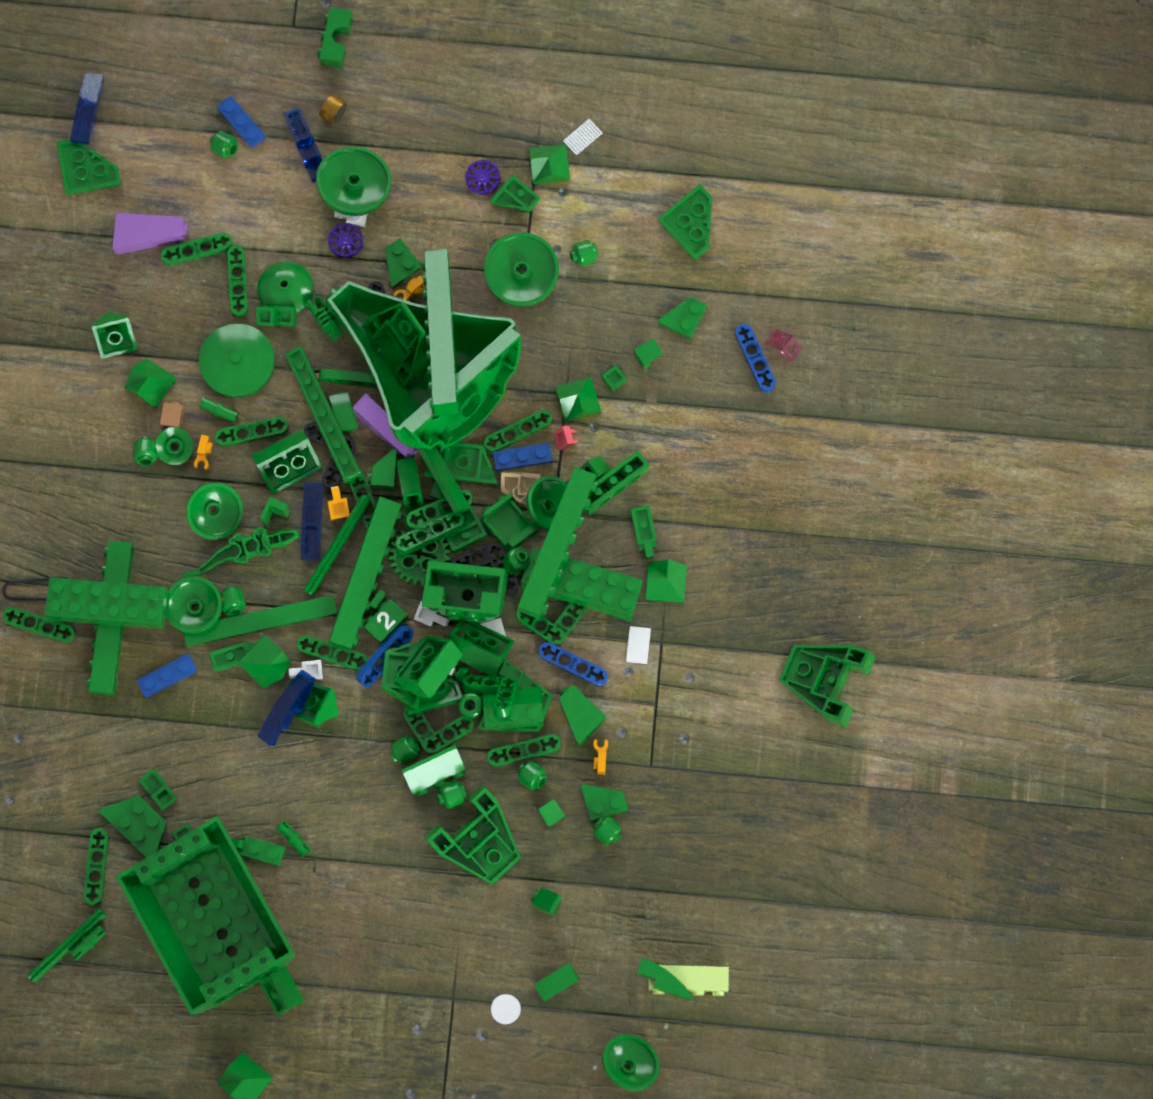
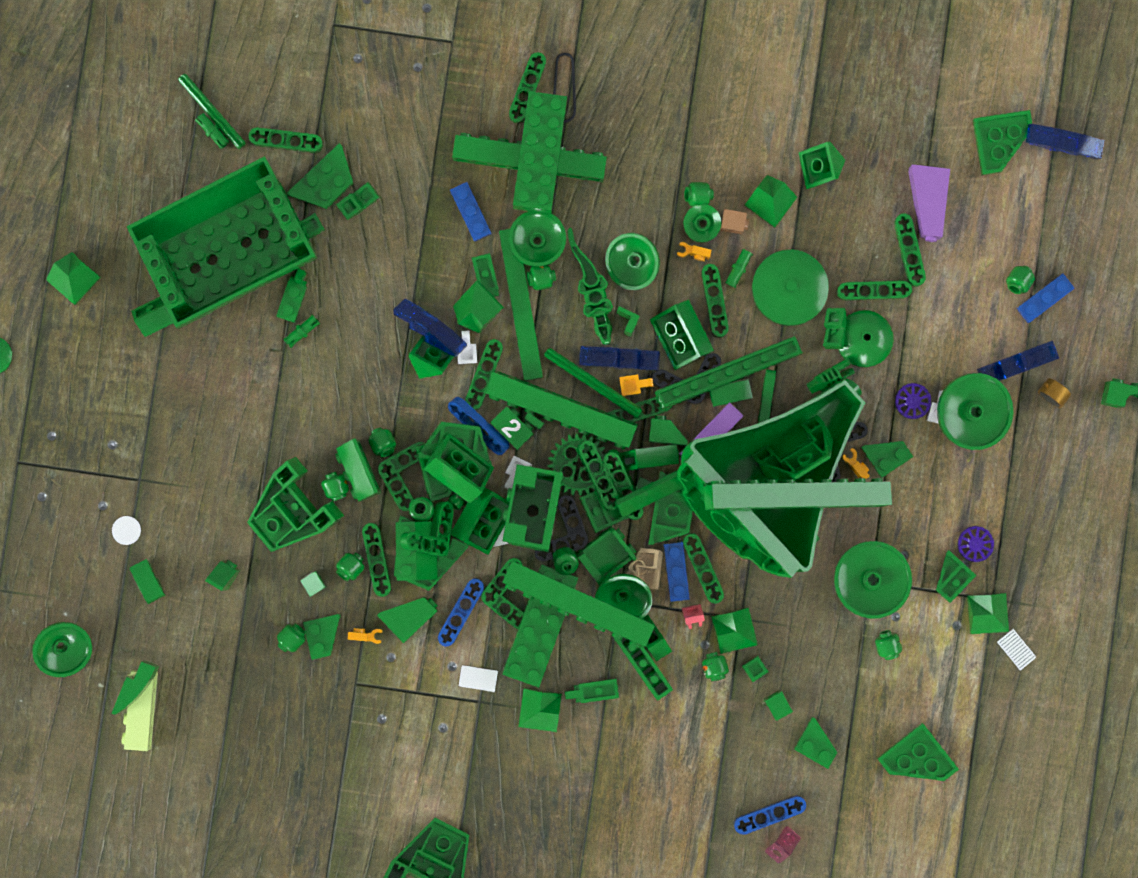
camera: 90 degrees right, 10 degrees up
none -> green head [702,652,729,682]

